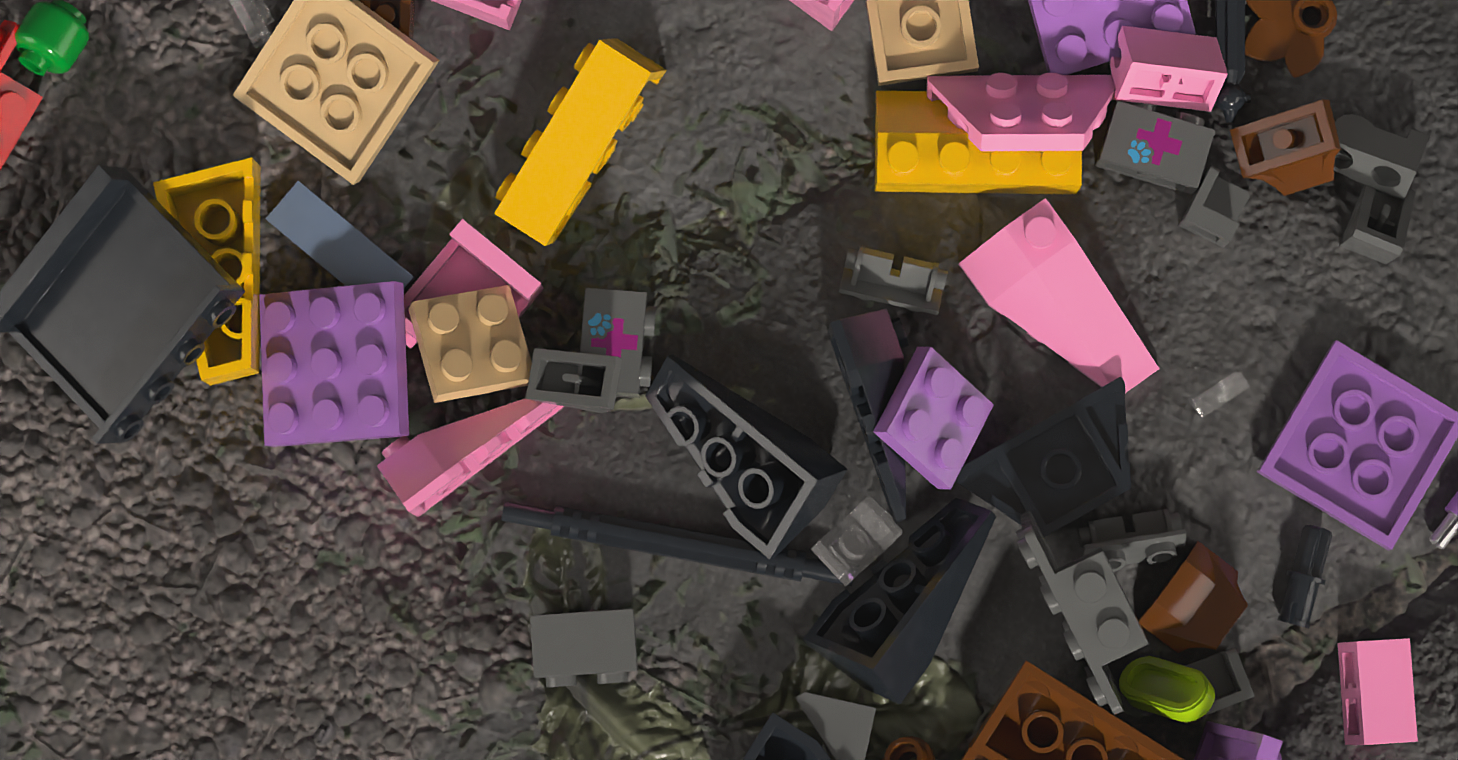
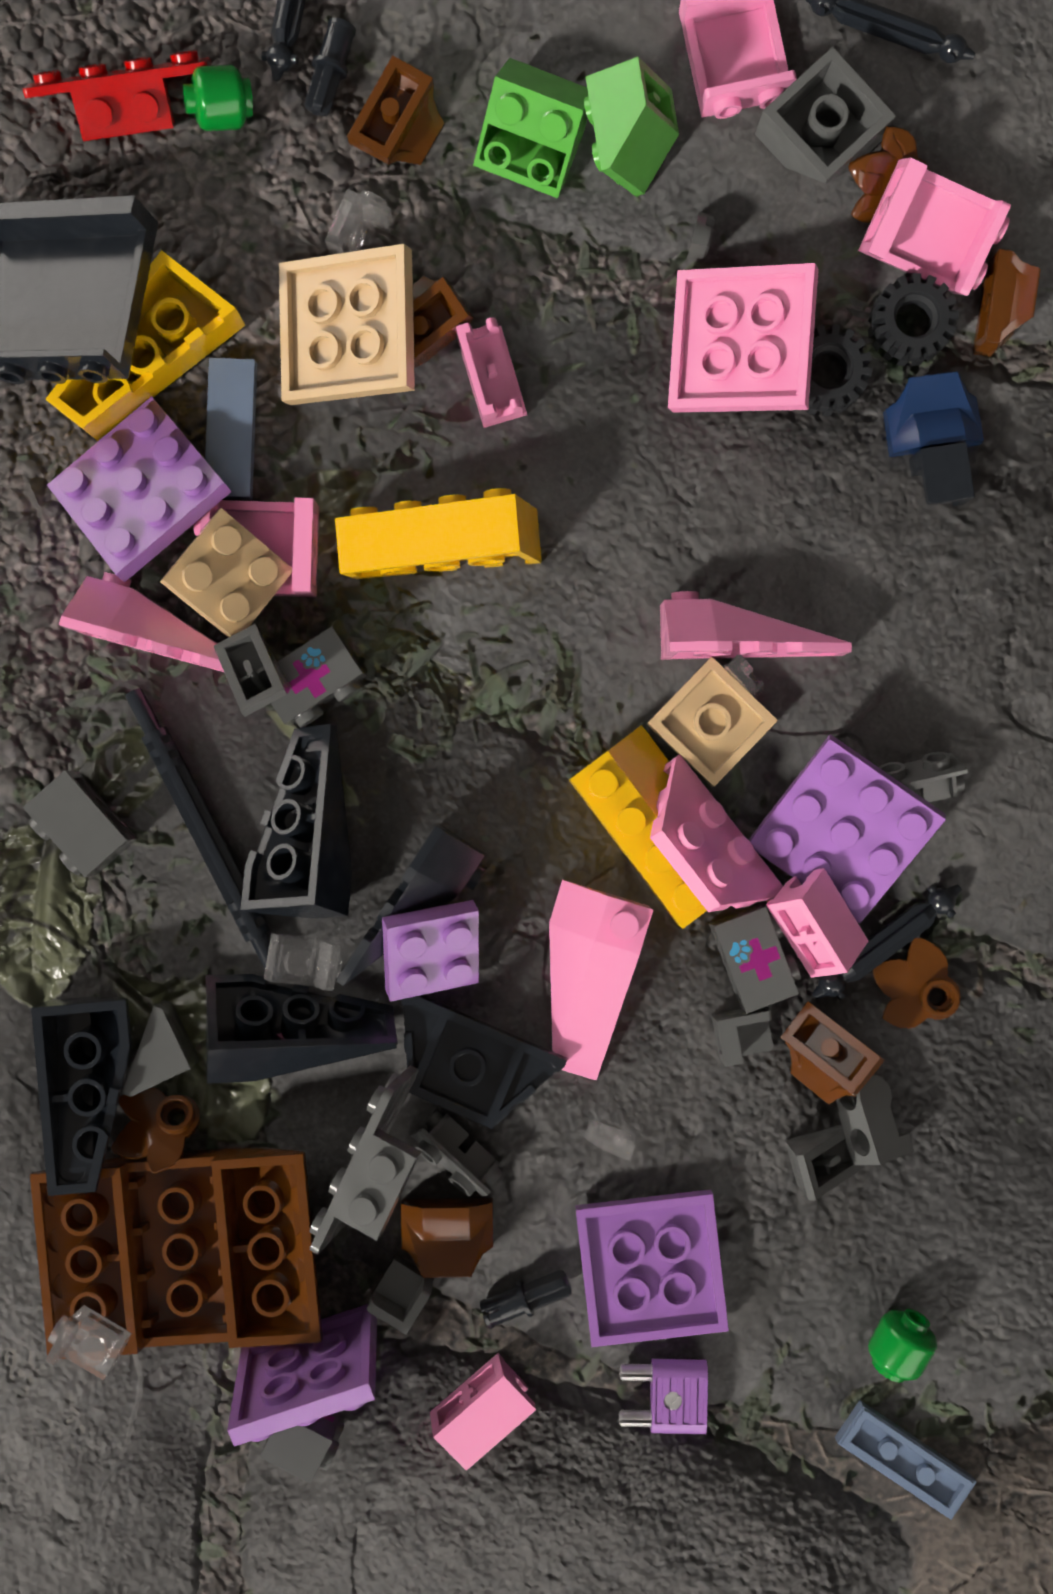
camera: 50 degrees right, 5 degrees up
dark grey hinge [839,245,948,315] -> none
lime tile [1119,656,1215,722] -> none

